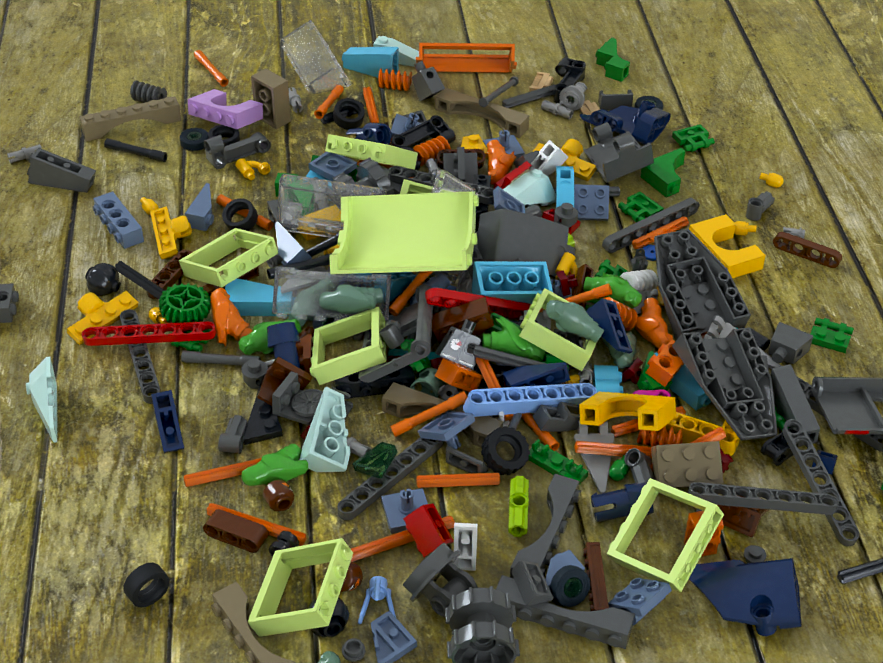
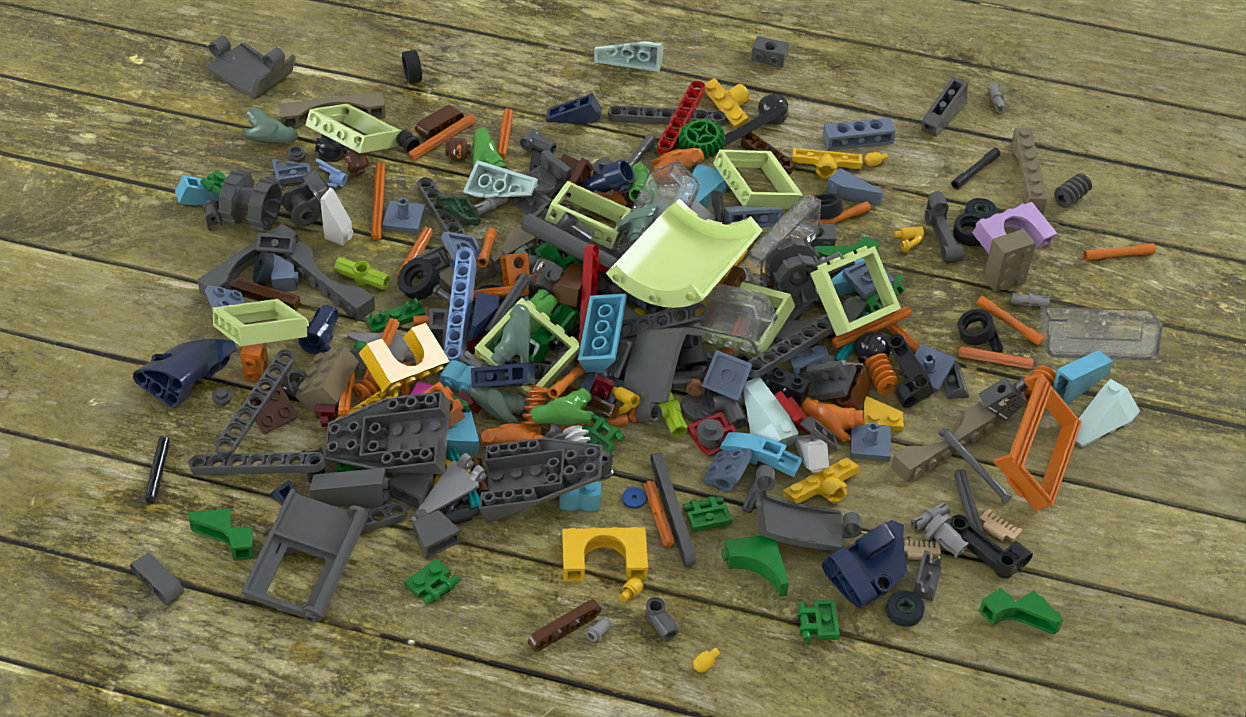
camera: 110 degrees right, 5 degrees up
dark blue piece [346,123,392,145] -> none
red brick [403,503,454,557] -> none

